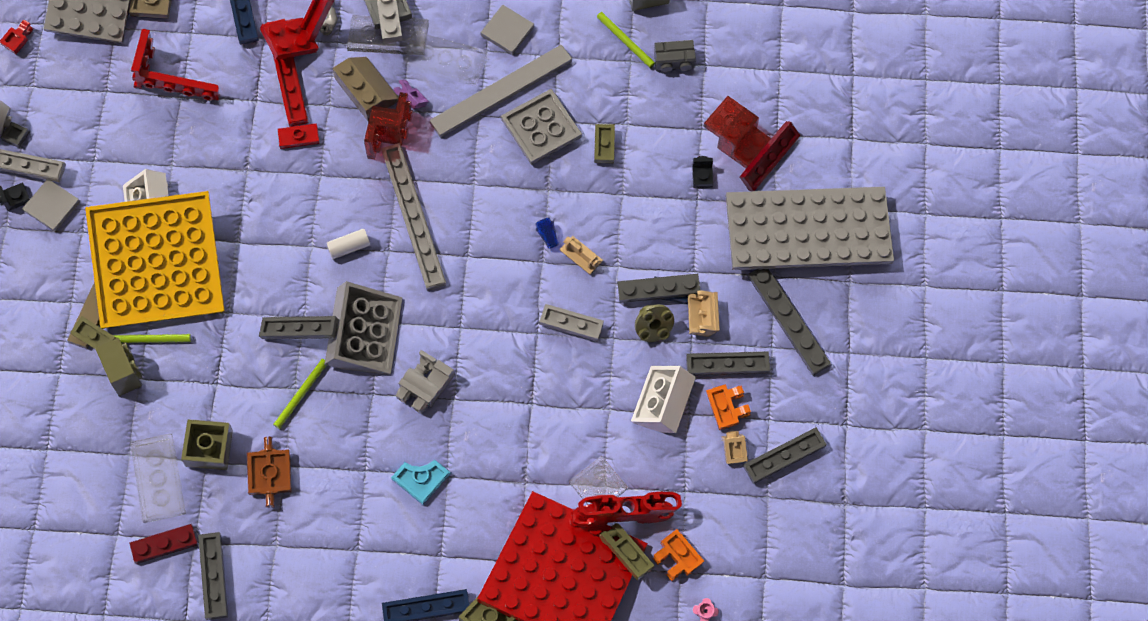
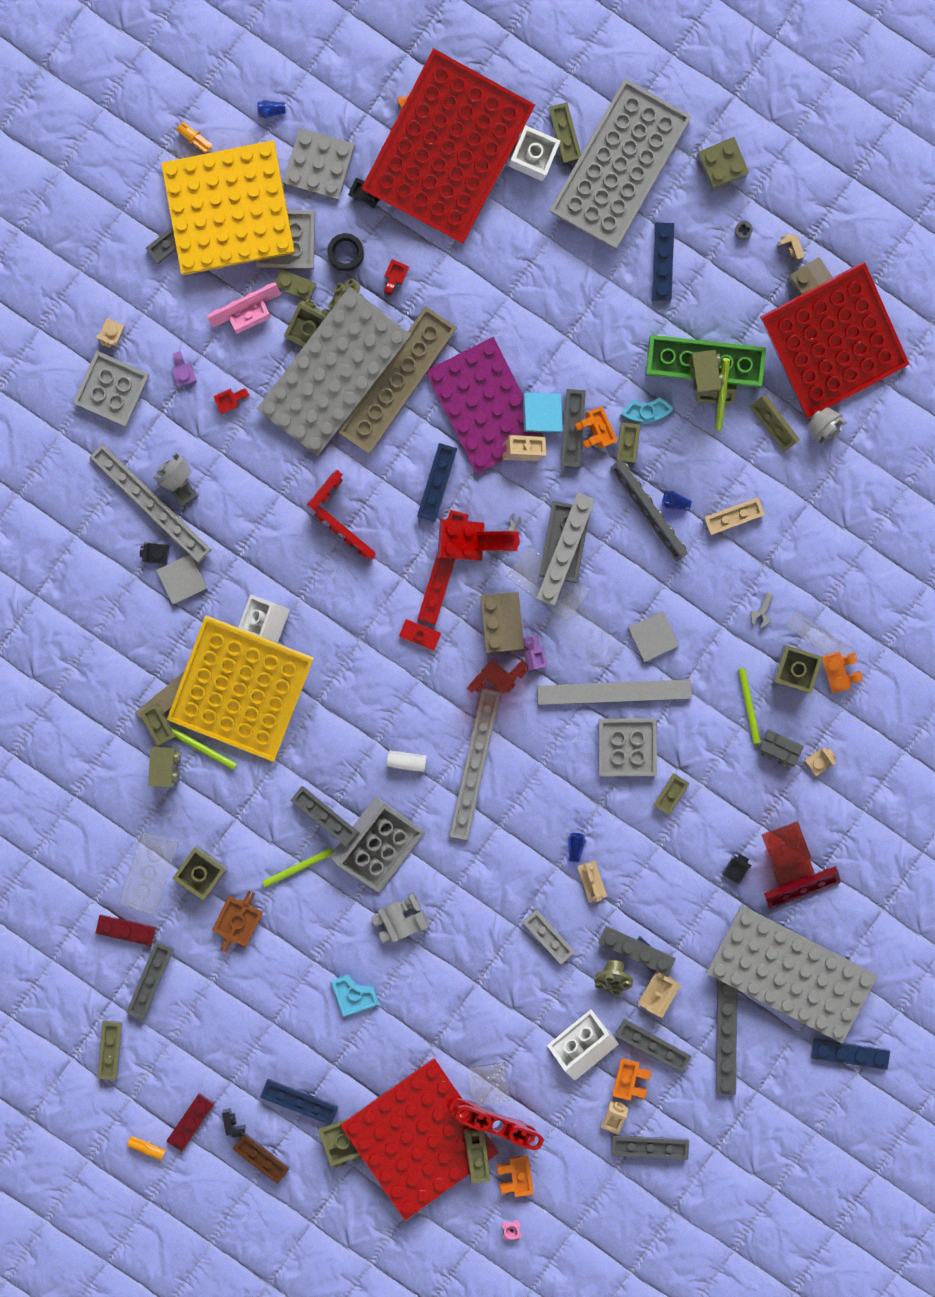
camera: 25 degrees right, 20 degrees up
none -> tan bracket [804,747,836,776]
none -> dark blue plate [811,1038,890,1070]

